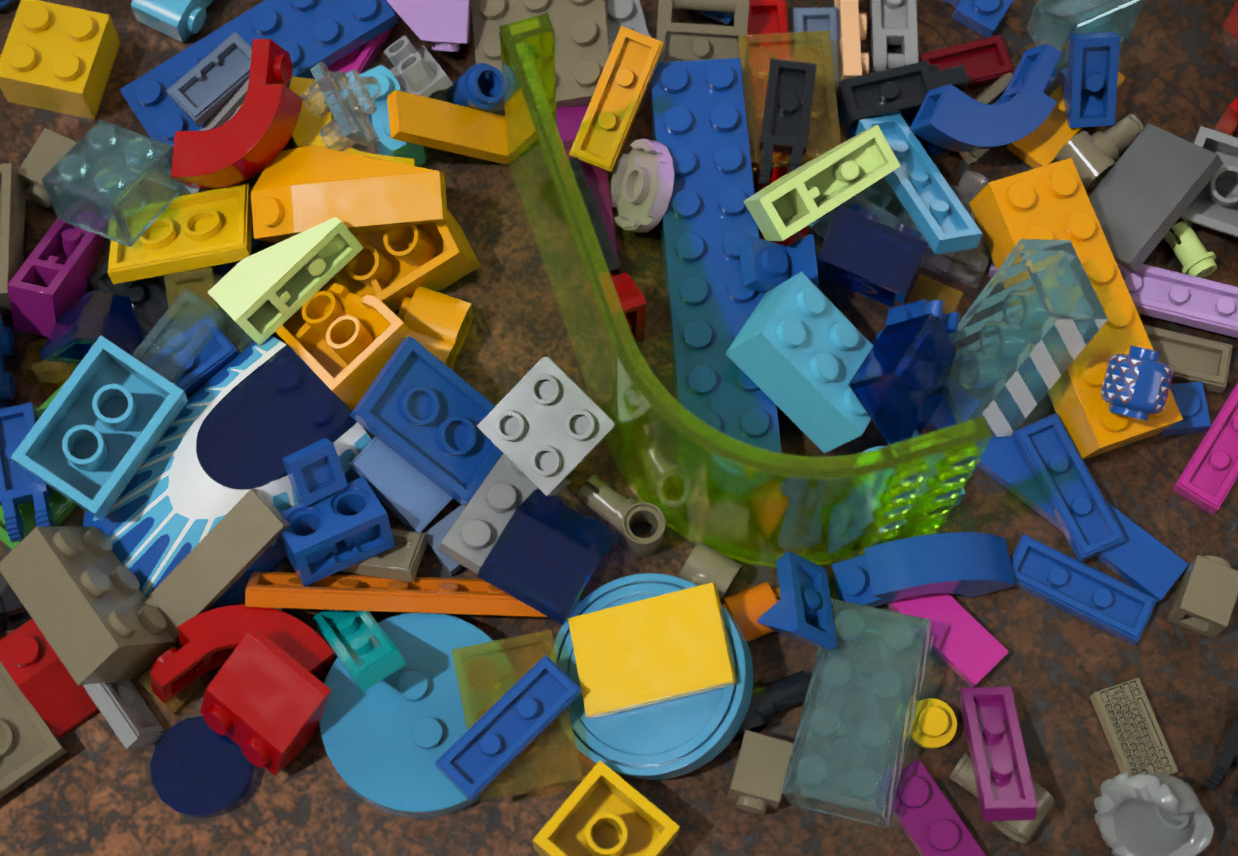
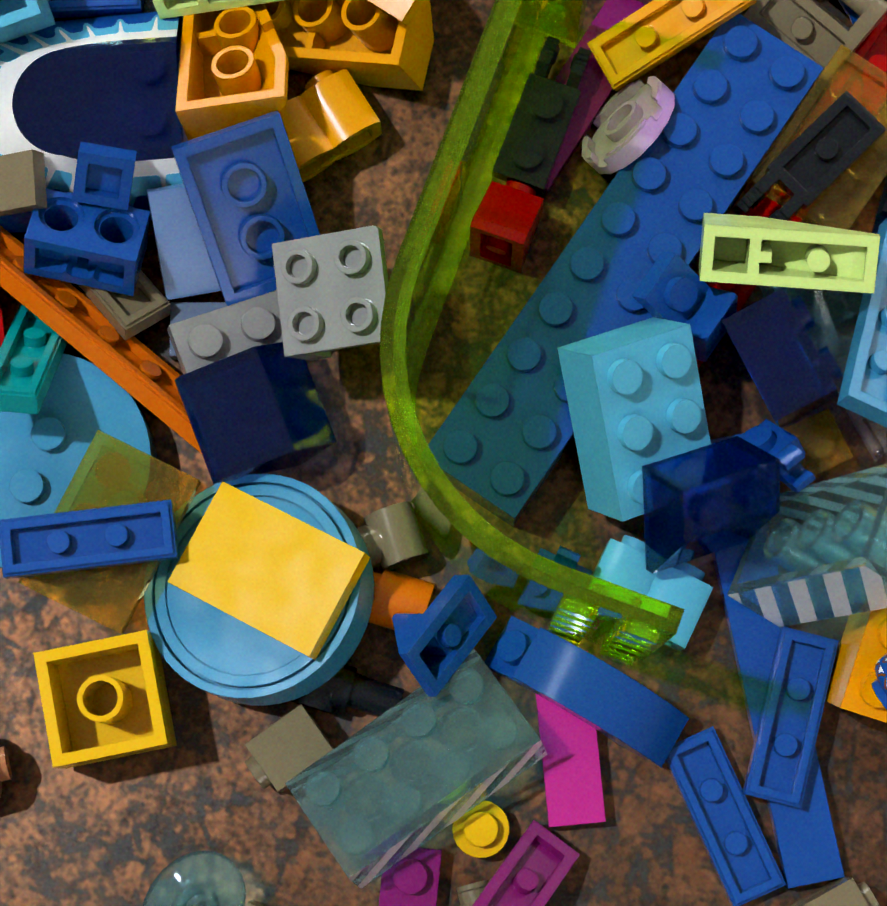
camera: 45 degrees right, 10 degrees up
dark tan pin [576,474,666,558] -> none

